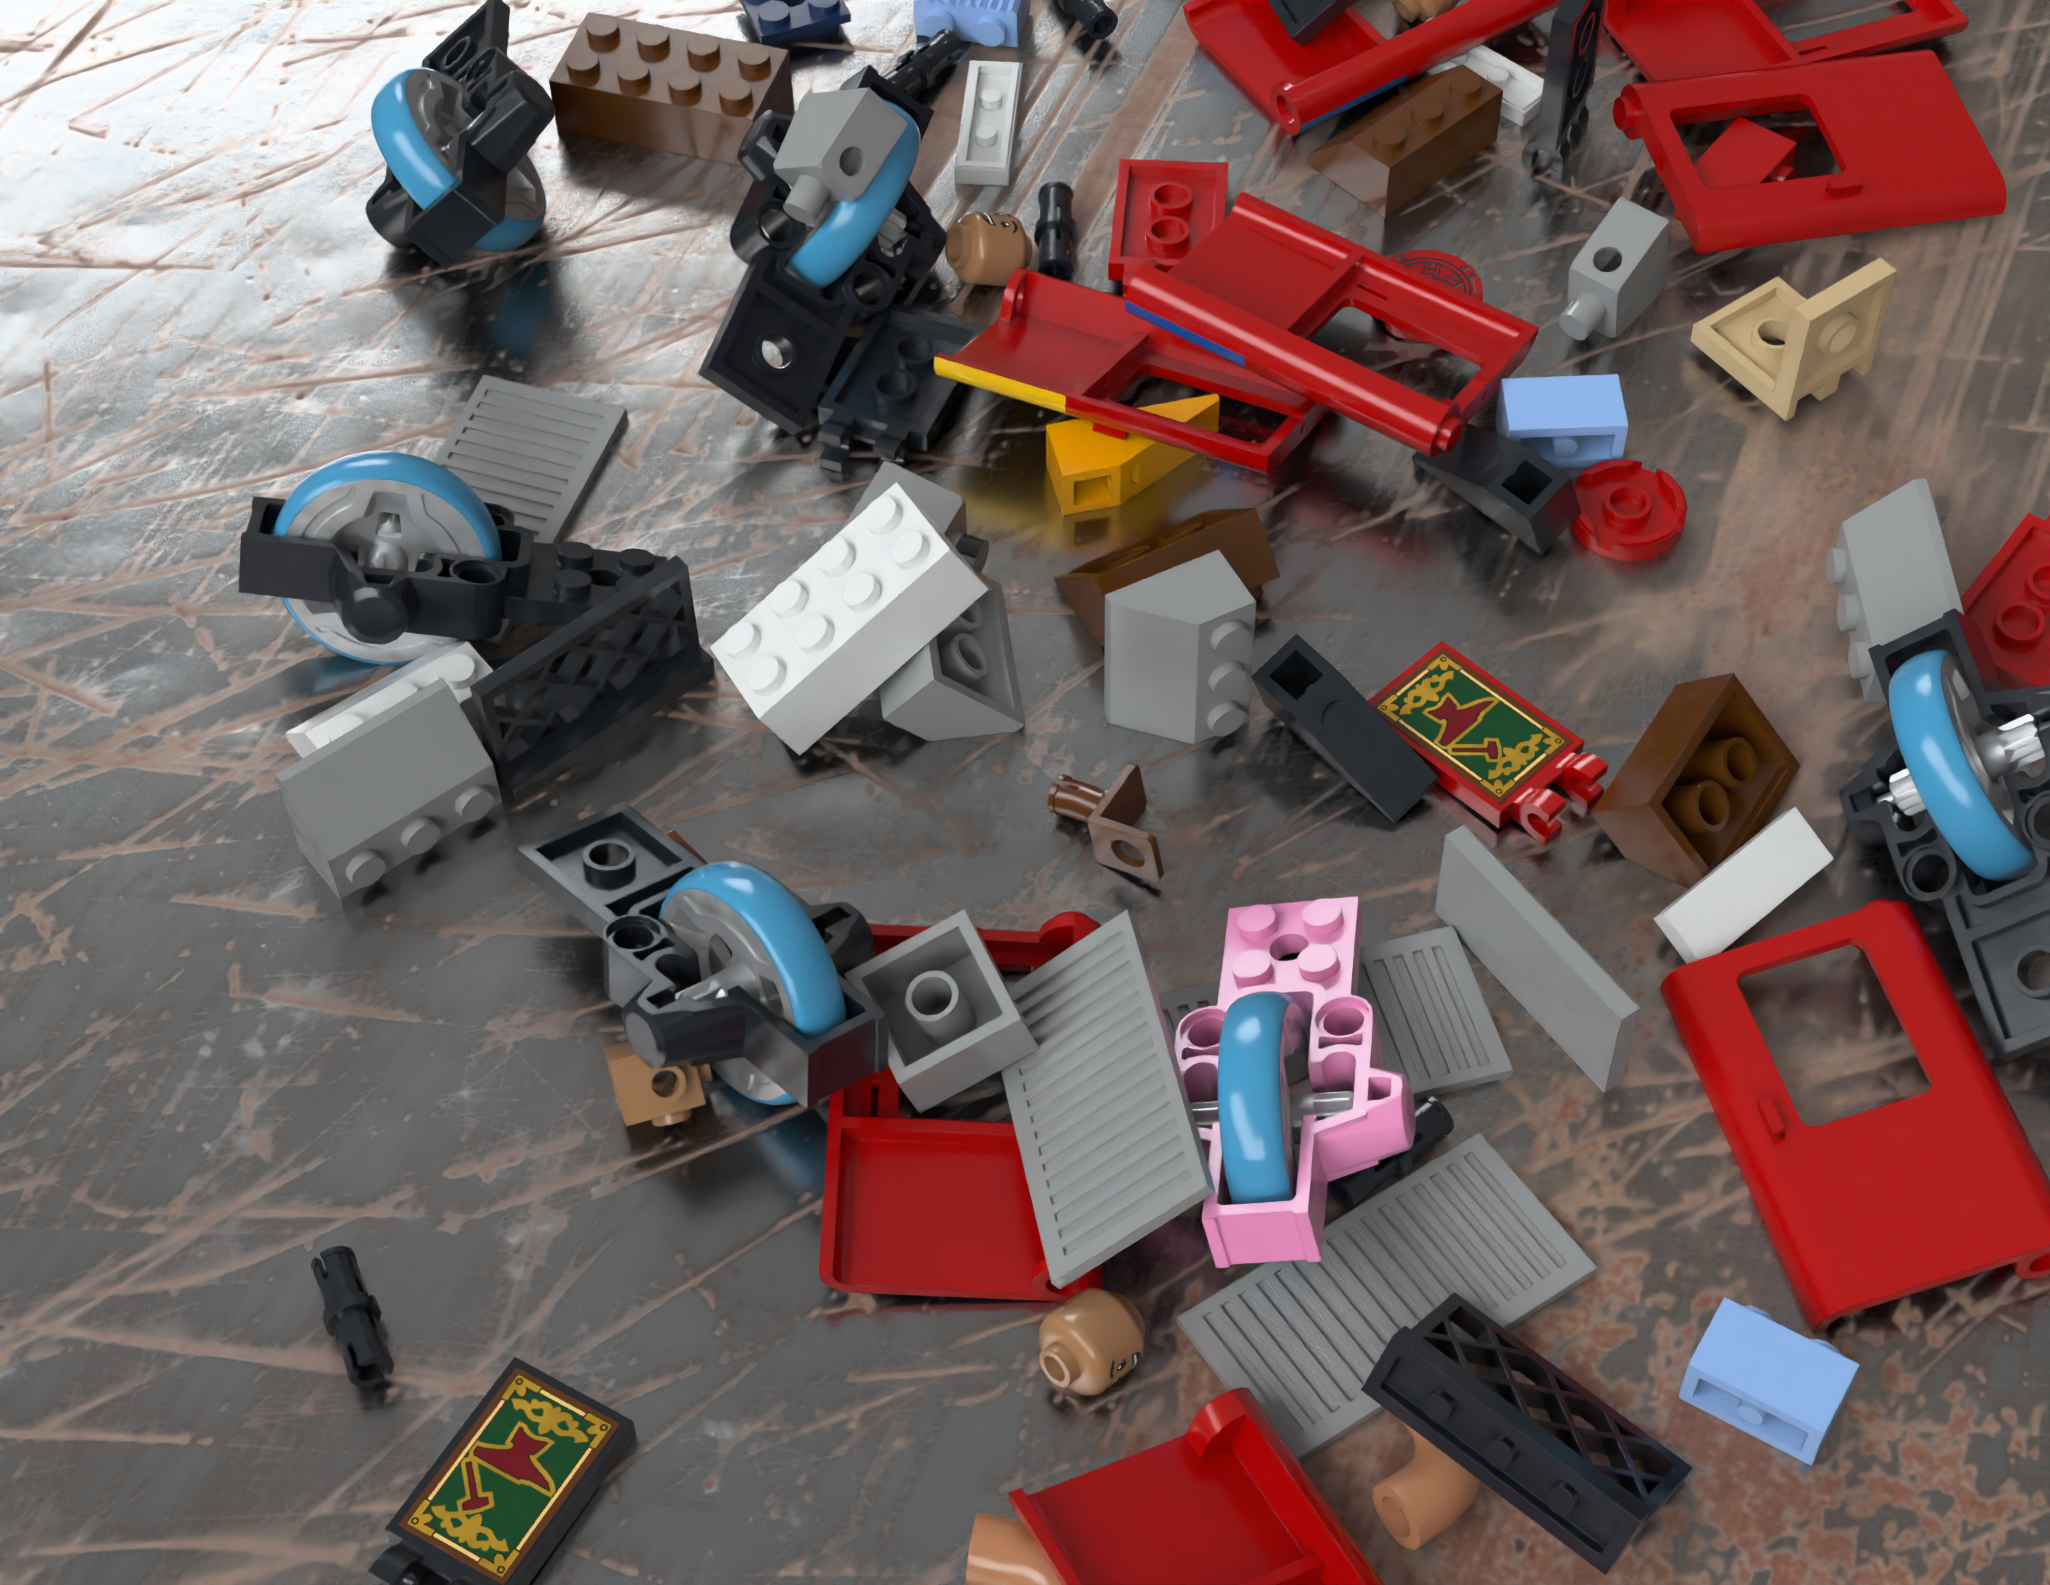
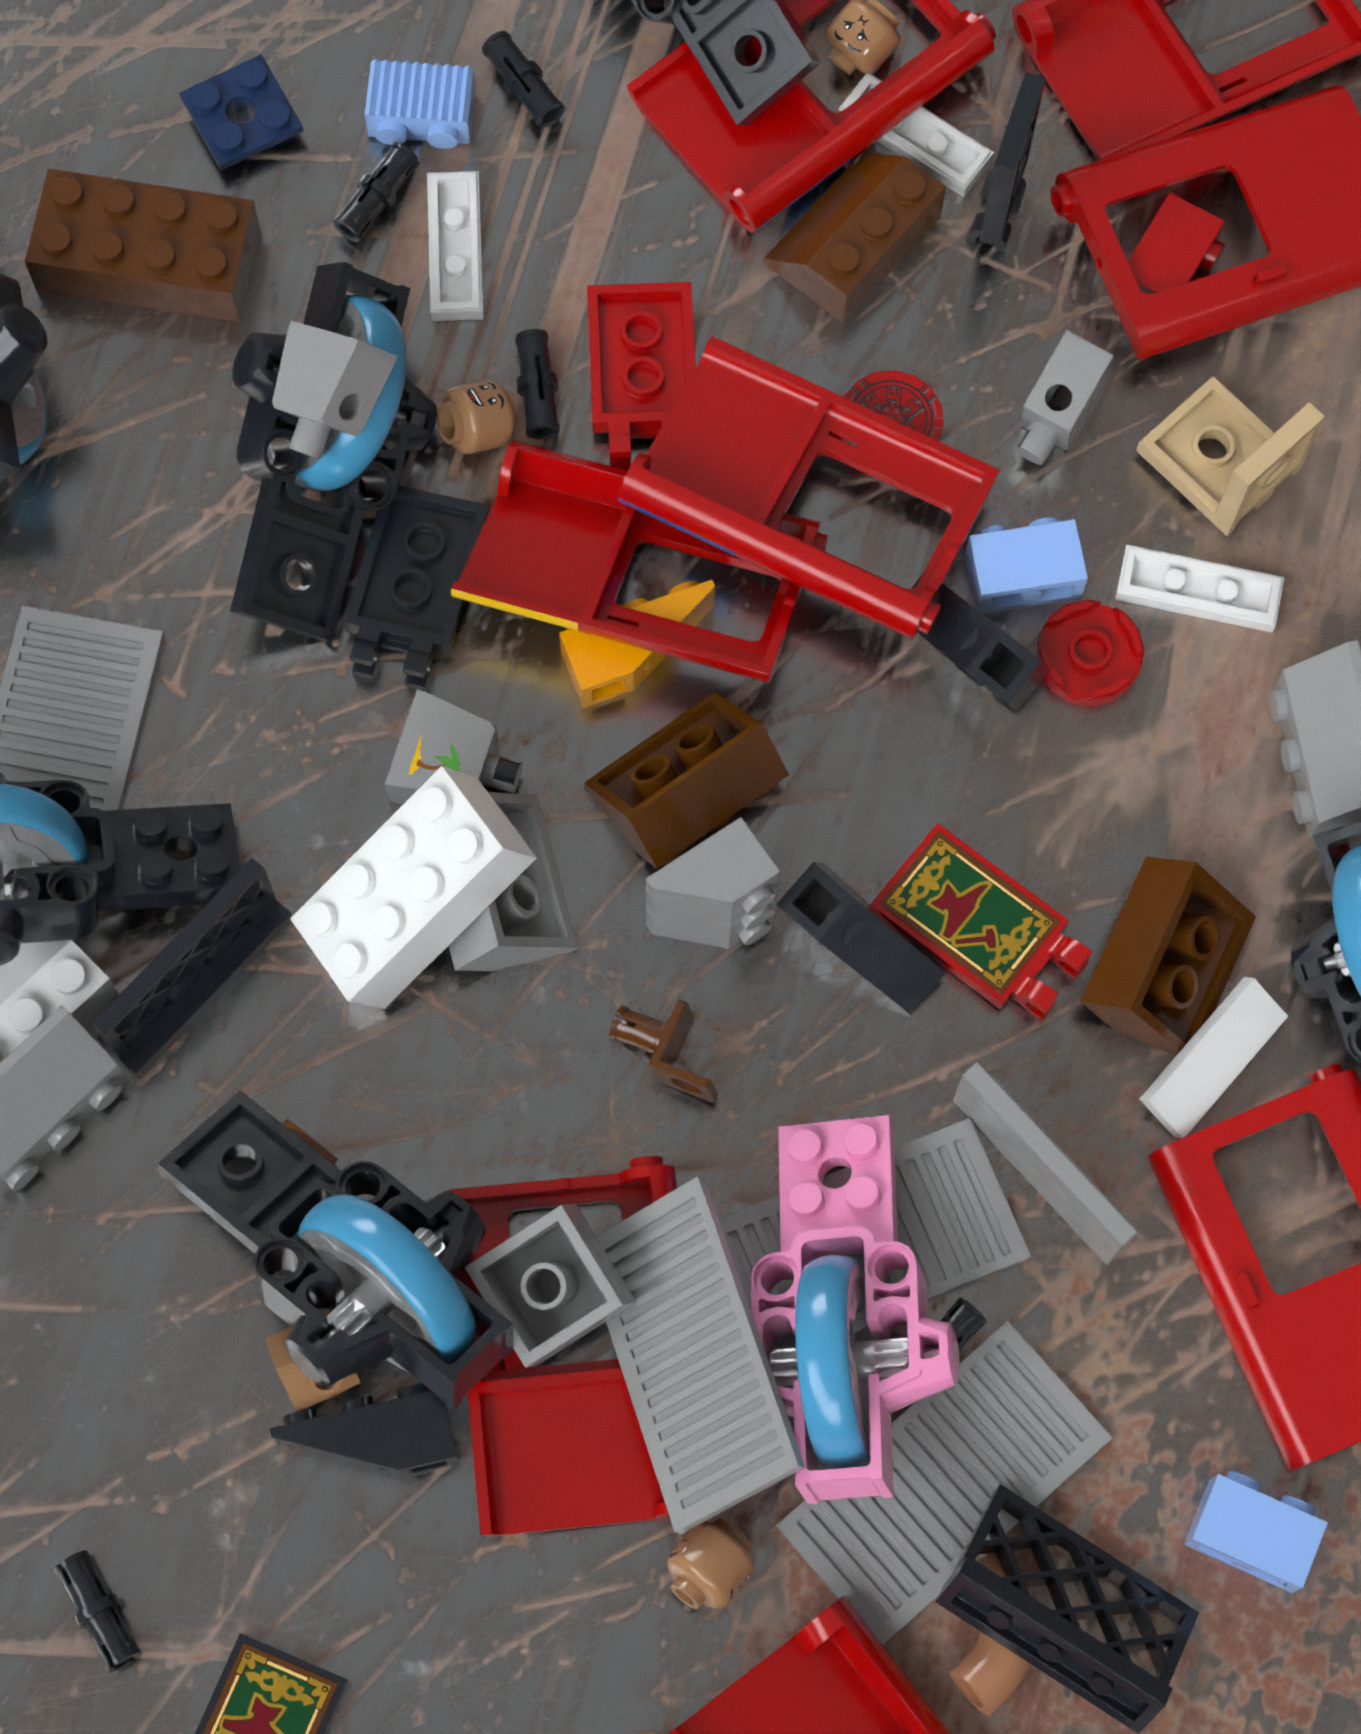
camera: 10 degrees left, 20 degrees up
none -> black slope [270,1383,460,1477]
none -> white tile [1115,545,1285,633]

